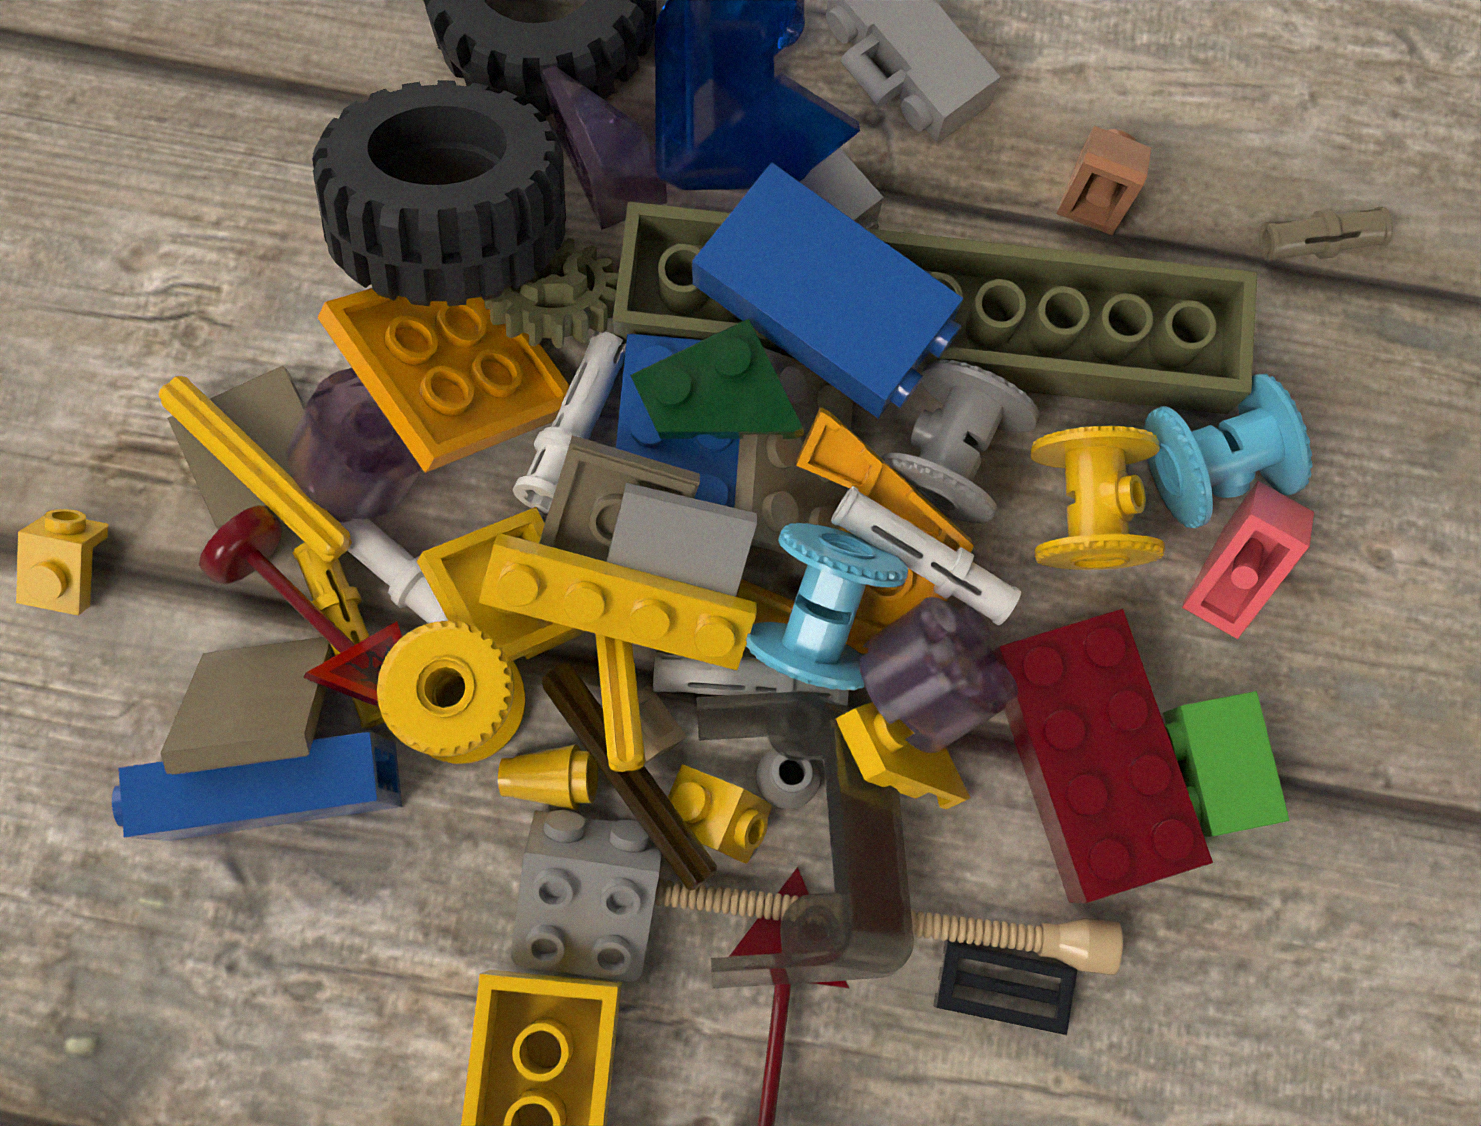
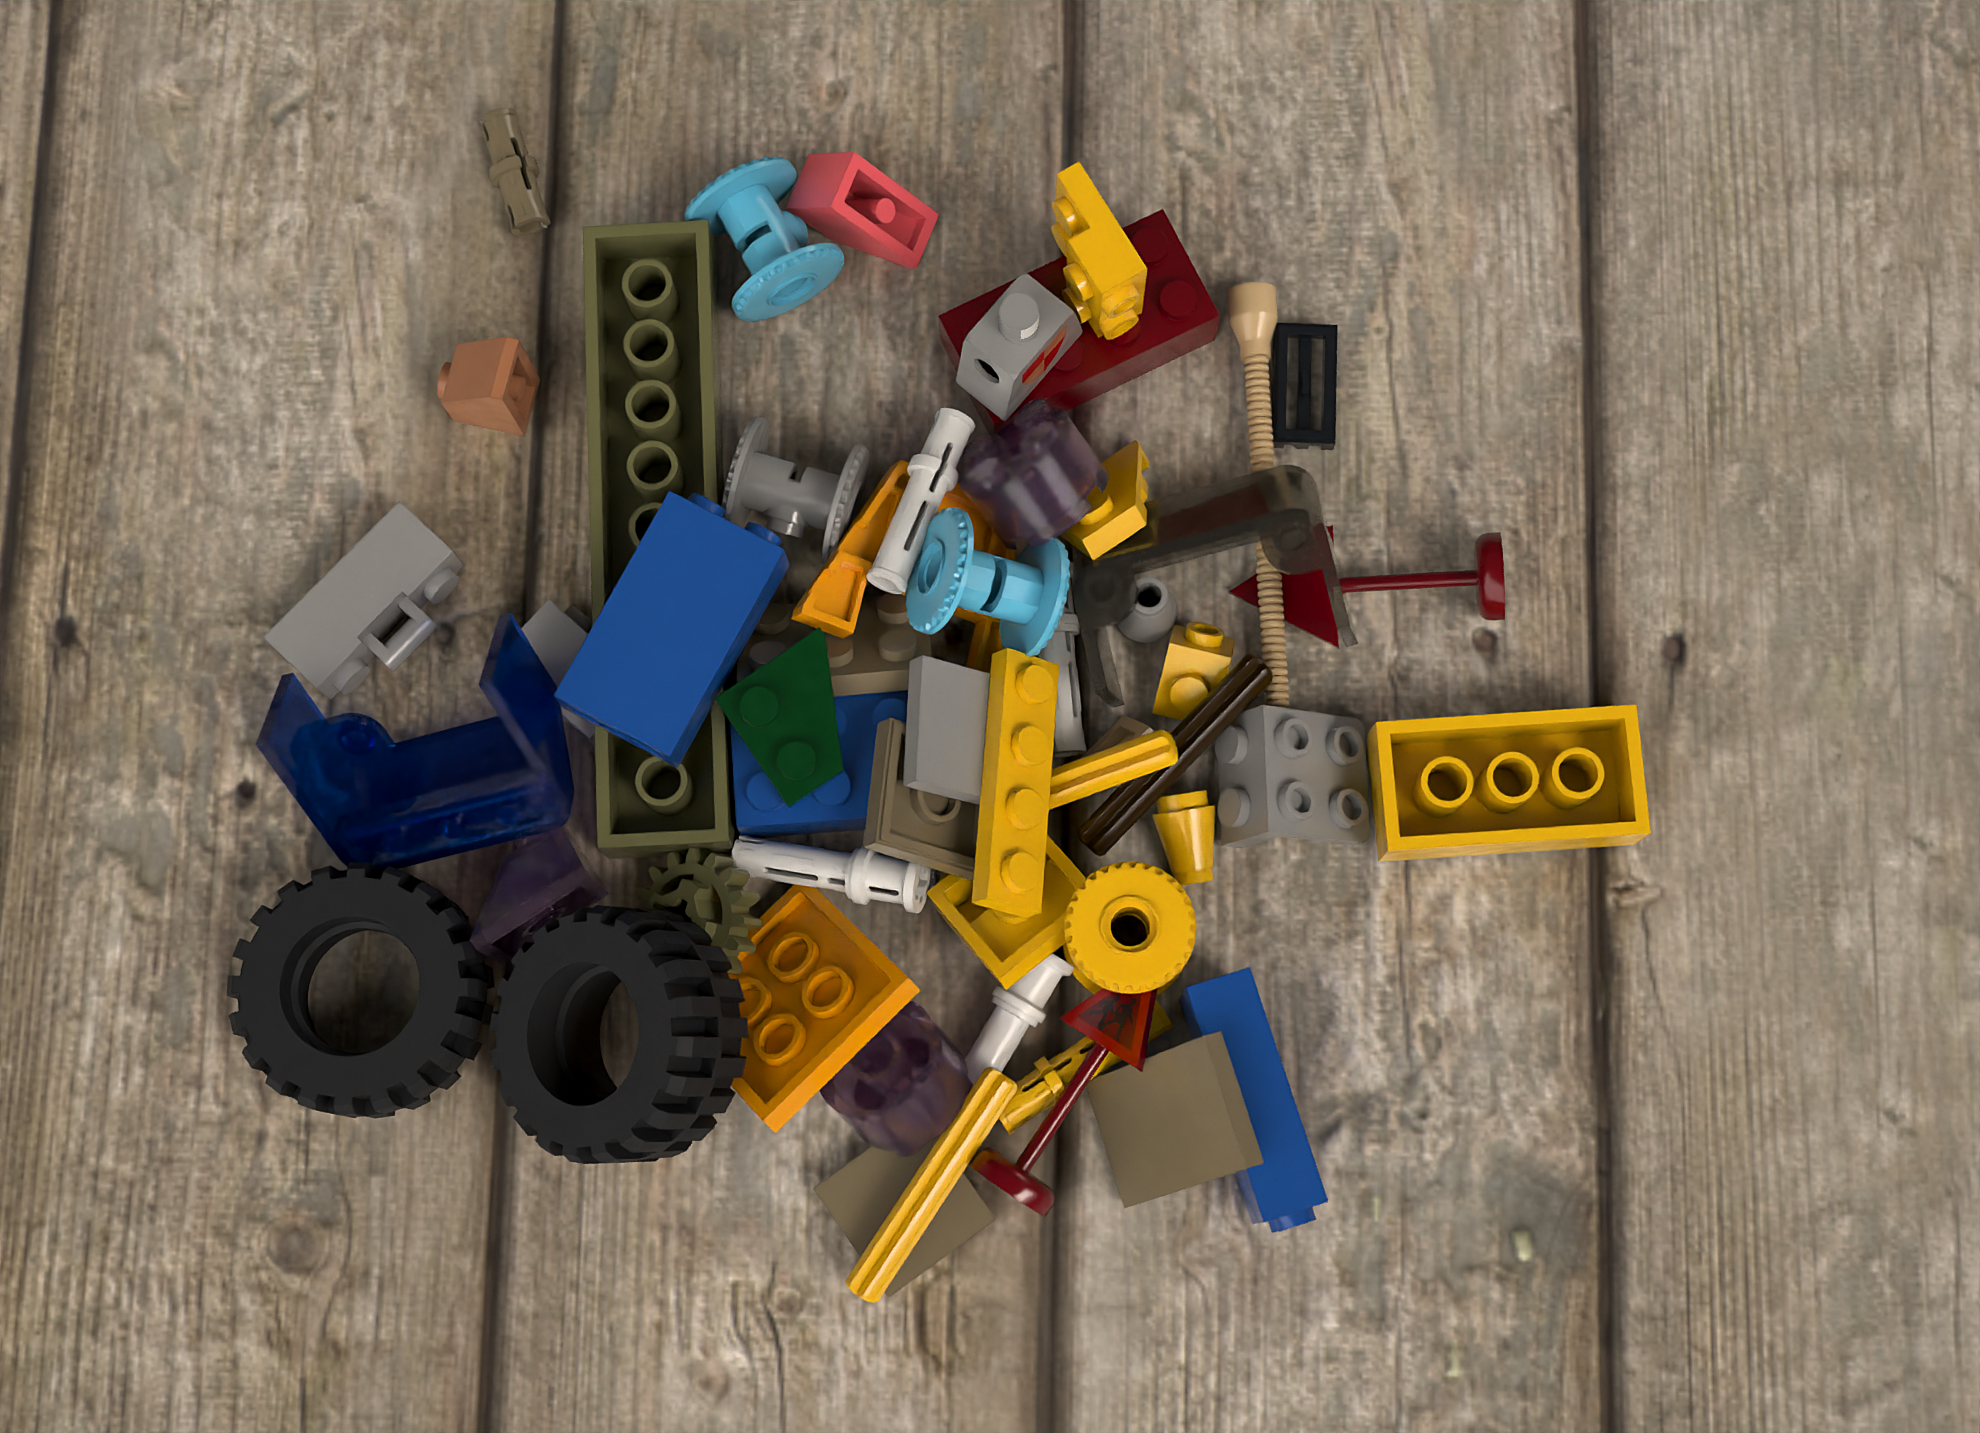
camera: 90 degrees left, 0 degrees up
yellow bracket [16,509,108,616] -> none
yellow hose [1030,426,1165,570] -> none
bright green brick [1163,691,1290,837] -> none
none -> light grey torso [956,272,1083,422]
none -> yellow plate [1051,162,1147,340]

